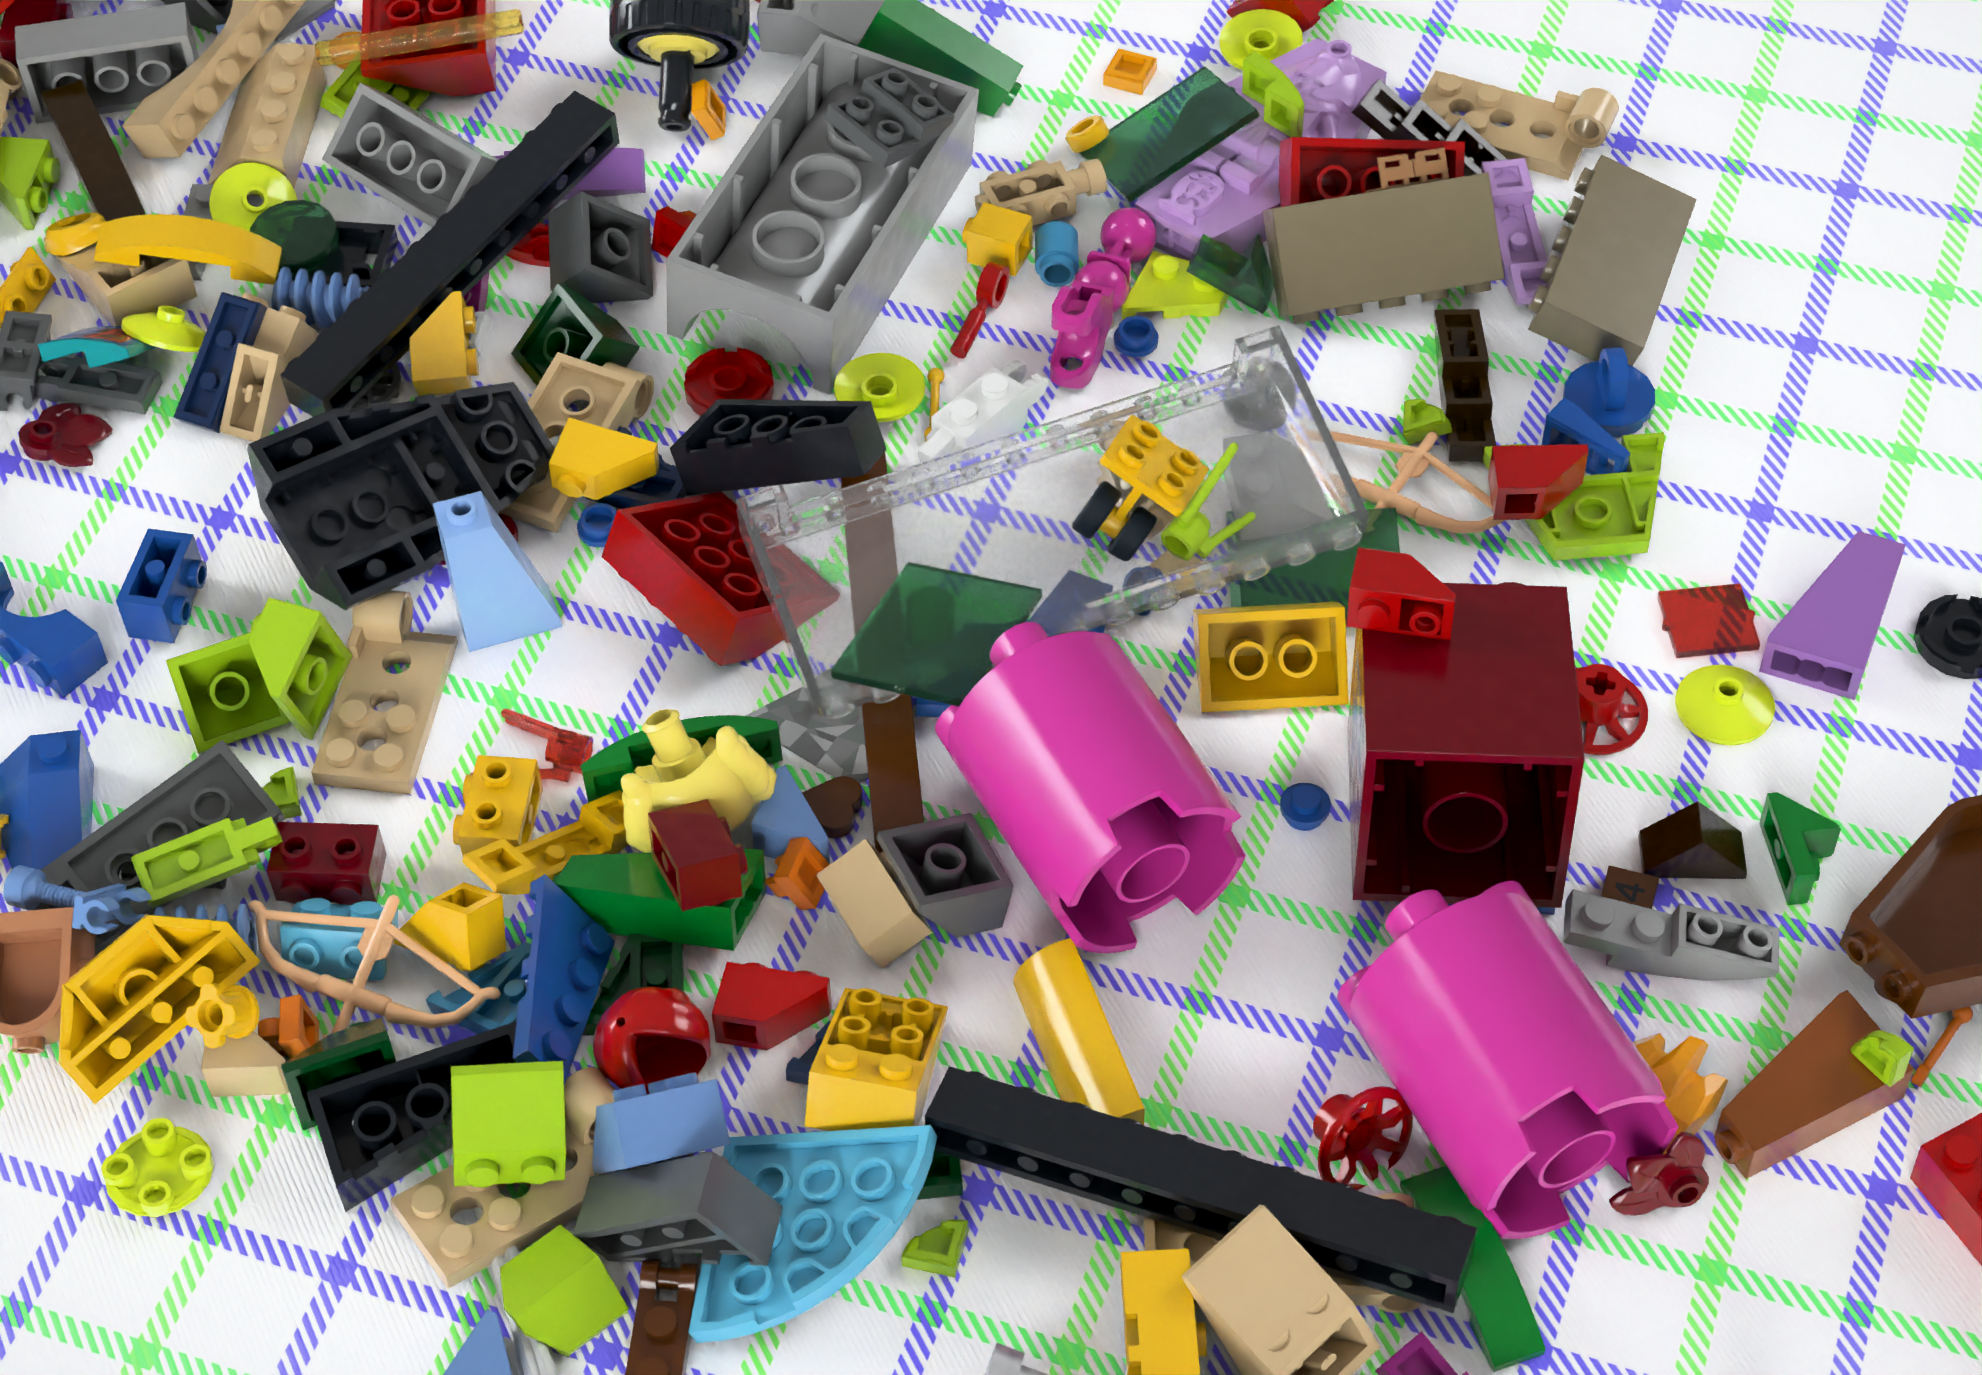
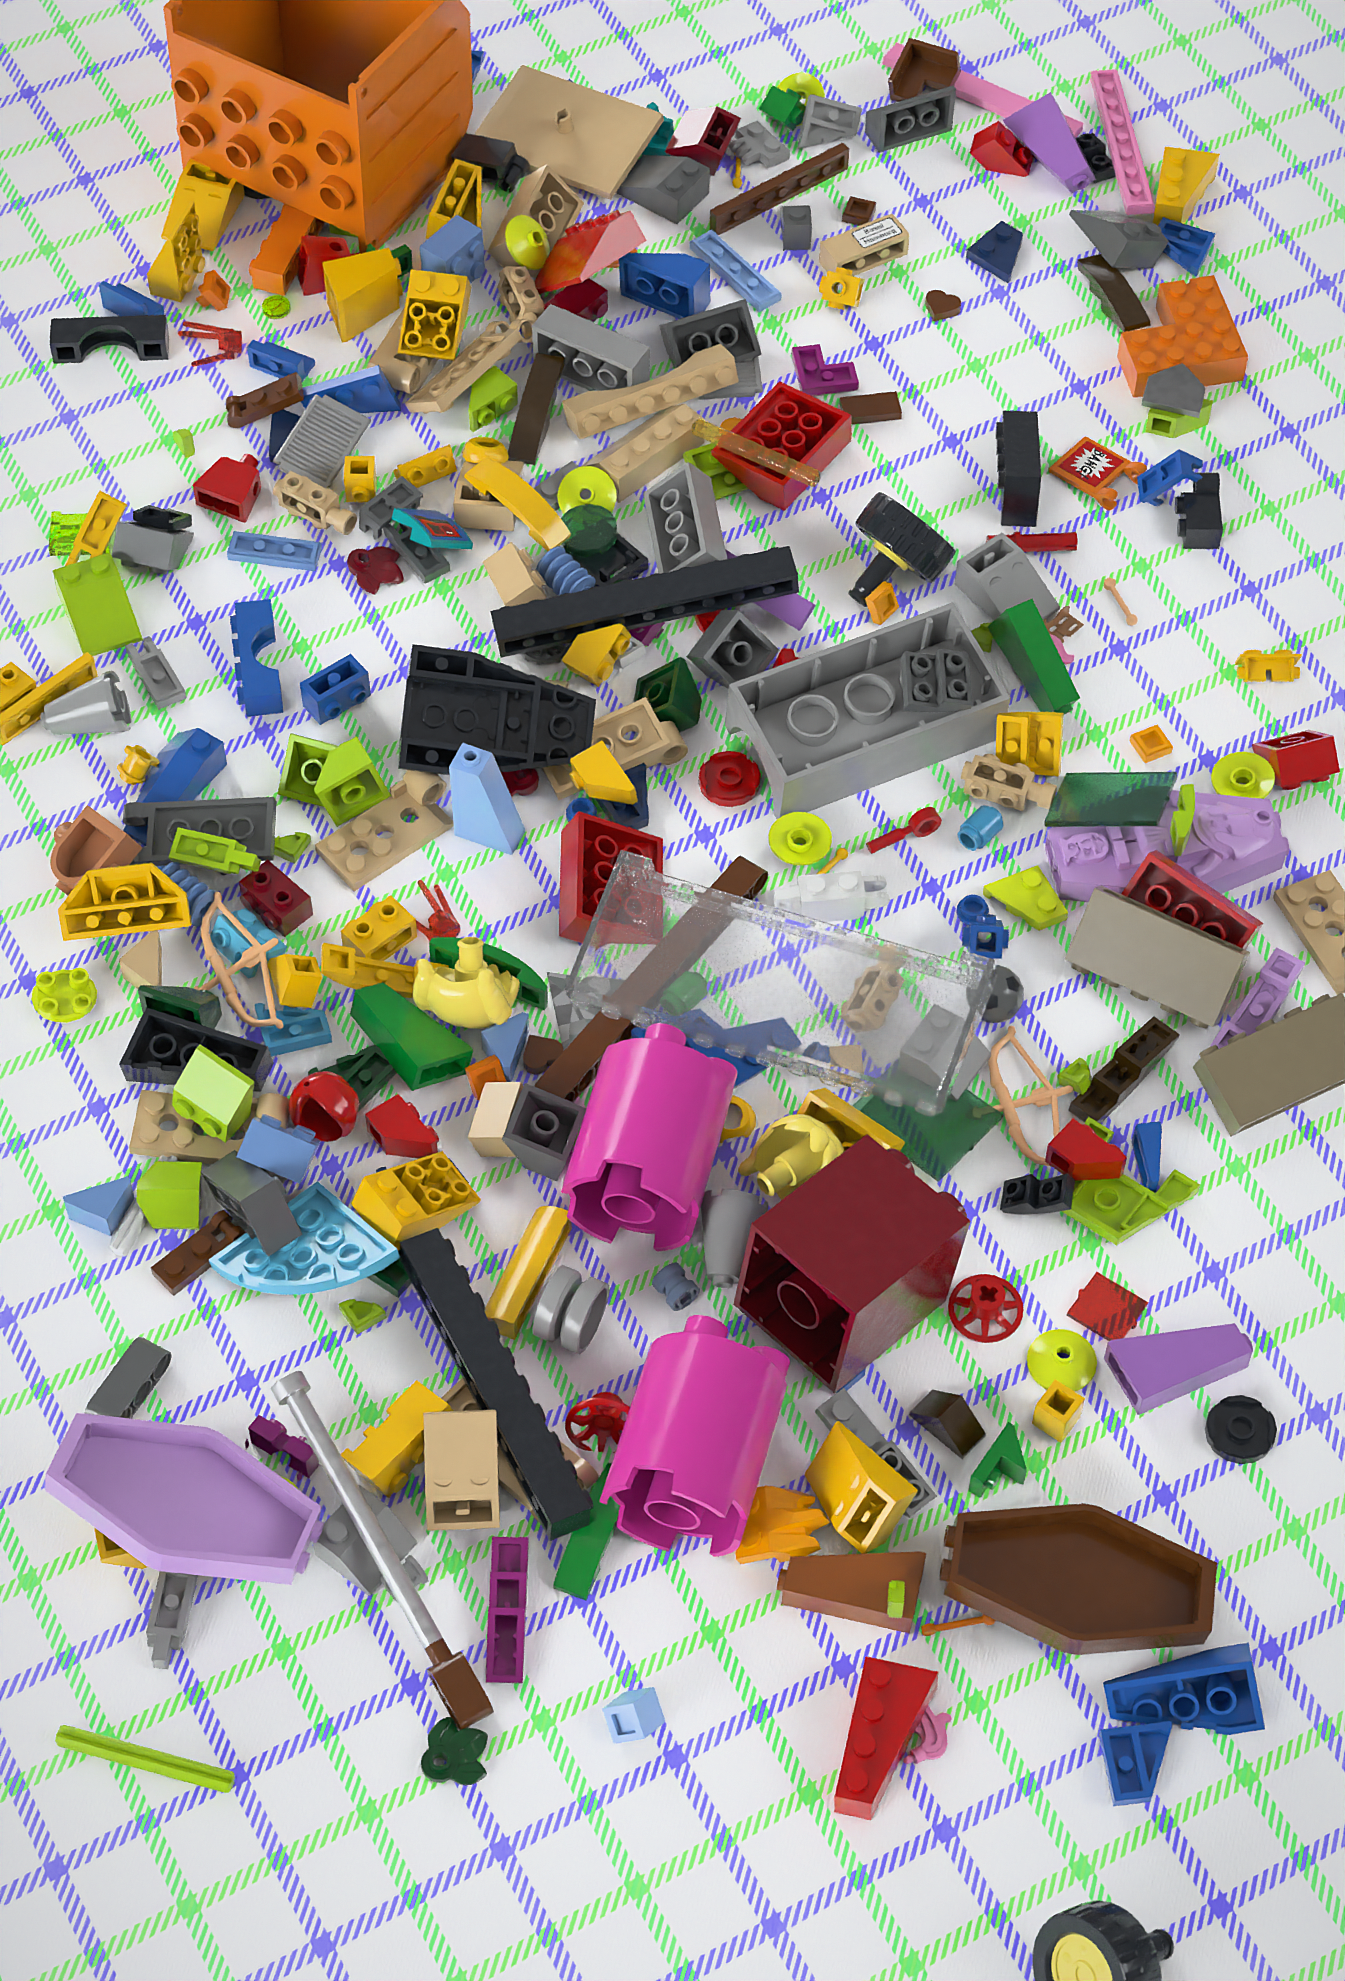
camera: 40 degrees right, 5 degrees up
medium blue bar [3,865,152,934] -> none
neon yellow dish [121,306,206,352] -> none
dark blue tile [173,292,267,434] -> none
yellow brick [185,983,260,1048] -> none
tan slope [219,343,291,442] -> none
orange tile [258,994,319,1059] -> none
blue wing [513,874,615,1084] -> none
dark red brick [648,799,748,911] -> none
black wedge [669,399,887,496] -> none
clear green piece [830,562,1042,706] -> none
yellow brick [962,202,1033,277] -> none
dark pink piece [1050,207,1156,389] -> none
yellow tile [1065,115,1110,153] -> none
yellow plate [1072,415,1209,564] -> none
lime plant [1161,442,1256,560] -> none
clear green slope [1187,233,1274,314] -> none
red slope [1346,547,1456,641] -> none
dark brown slope [1351,79,1508,176] -> none
medium nougat piece [1365,147,1449,193] -> none
blue tile [1563,347,1655,437] -> none
reddish brown tile [1601,865,1660,909] -> none
dark red plate [1609,1132,1709,1216] -> none
none -> light grey wheel [532,1265,610,1355]
none -> sand blue wheel [652,1262,700,1311]
none -> light grey cone [701,1189,769,1289]
none -> light yellow piece [738,1114,844,1200]
none -> yellow slope [804,1421,918,1554]
none -> blue brick [962,914,1009,962]
none -> yellow slope [995,712,1064,777]
none -> black slope [1000,1173,1075,1214]
none -> yellow brick [1032,1379,1085,1443]

